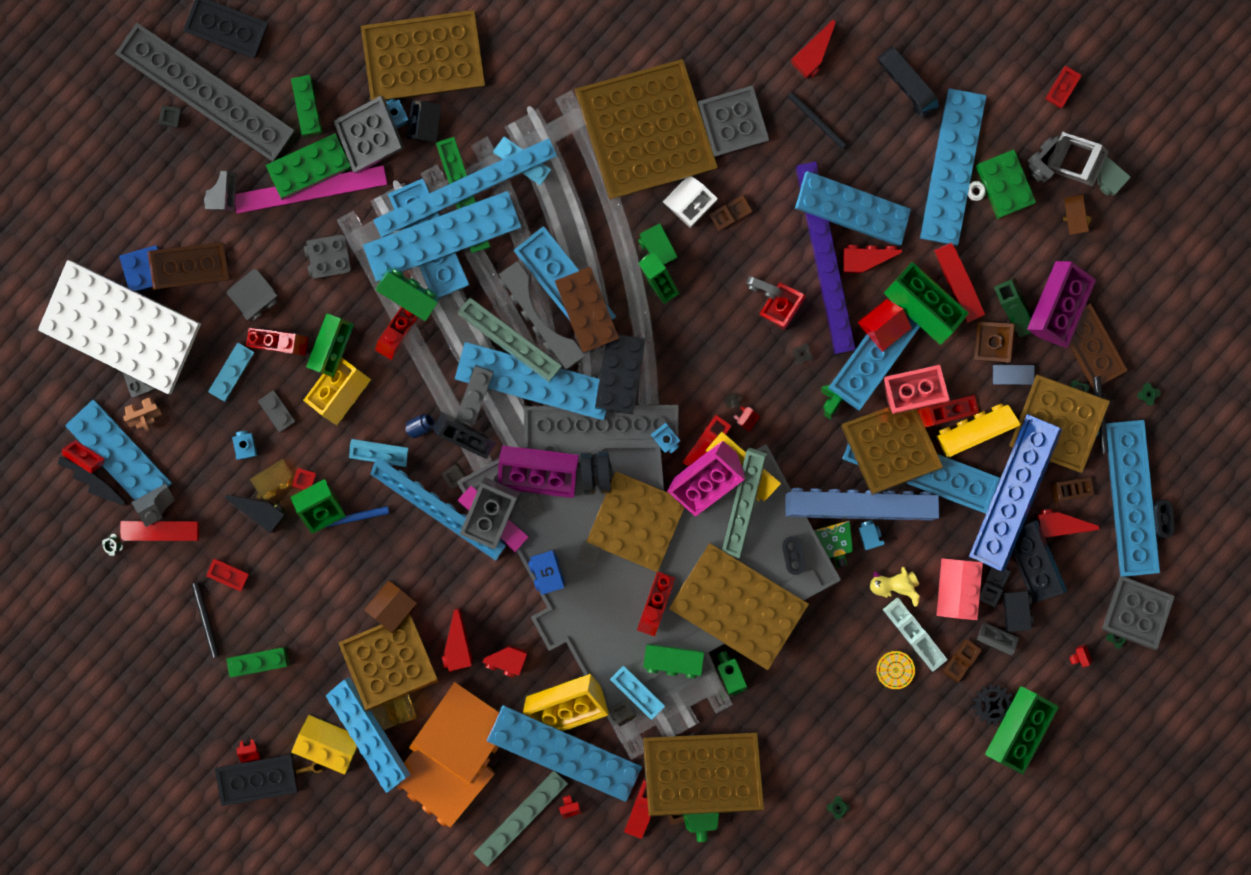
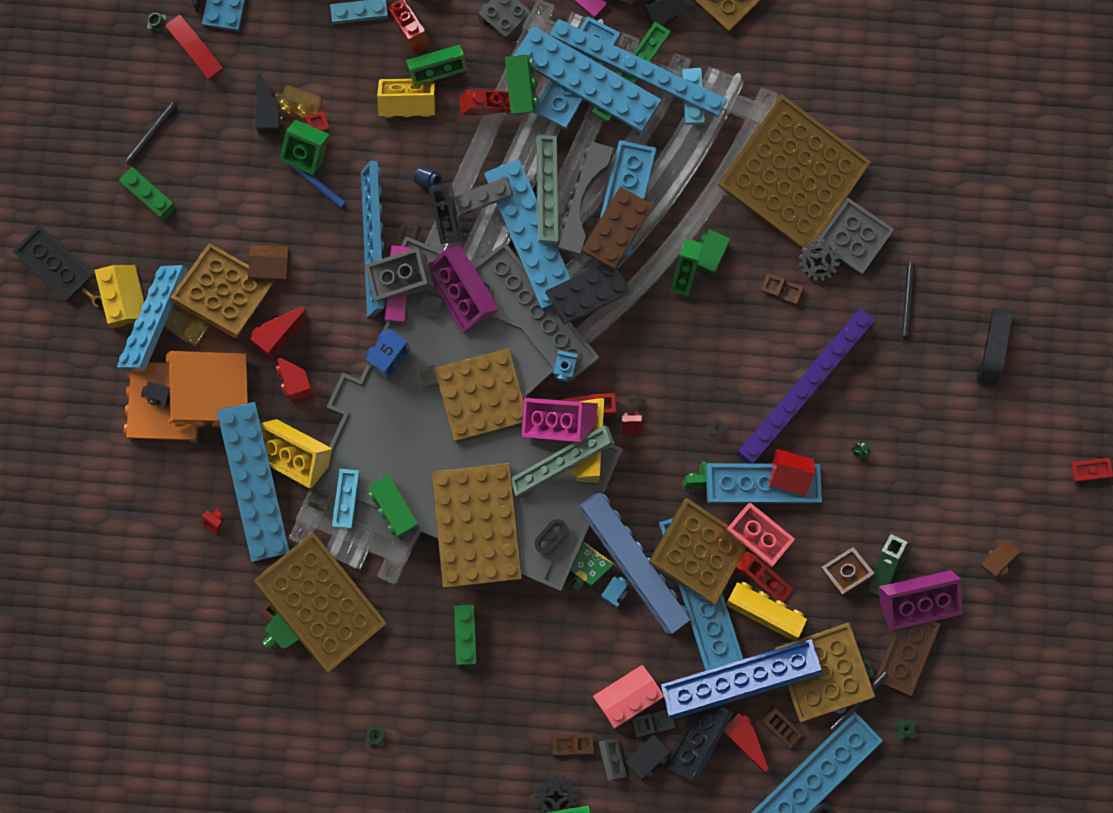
camera: 55 degrees right, 10 degrees down
dark grey arch [131,484,175,527] -> none
red plate [206,558,250,592] -> none
dark azure brick [232,430,258,460] -> none
red tile [237,739,260,763] -> none
dark grey plate [258,390,296,432] -> none
medium azure plate [349,439,408,467] -> none
sand green plate [473,770,568,867] -> none
black wheel [581,451,613,495] -> none
red slope [624,778,651,839] -> none
red slope [637,572,675,637] -> none
white slope [663,176,718,228] -> none
green torso [717,650,748,697] -> none
dark grey plate [746,276,783,300] -> none
red slope [759,282,806,330] -> none
red slope [791,20,836,79] -> none
dark azure plate [795,171,911,246] -> none
red slope [842,245,902,274] -> none
light yellow animal [870,567,920,606] -> none
yellow tile [876,651,915,689] -> none
light aqua slope [883,597,947,672] -> none
green brick [884,262,969,345] -> none
dark azure plate [920,88,986,246] -> none
red slope [934,242,985,323] -> none
white plate [968,181,986,201] -> none
green brick [976,149,1036,219] -> none
sand blue slope [993,365,1034,385] -> none
dark grey bracket [1026,135,1060,183] -> none
light grey window [1047,132,1109,186] -> none
sand green slope [1097,156,1130,196] -> none
none -> black brick [141,382,170,410]
none -> green brick [454,605,477,667]
none -> dark grey gear [799,239,840,281]
none -> dark green plate [851,442,871,462]

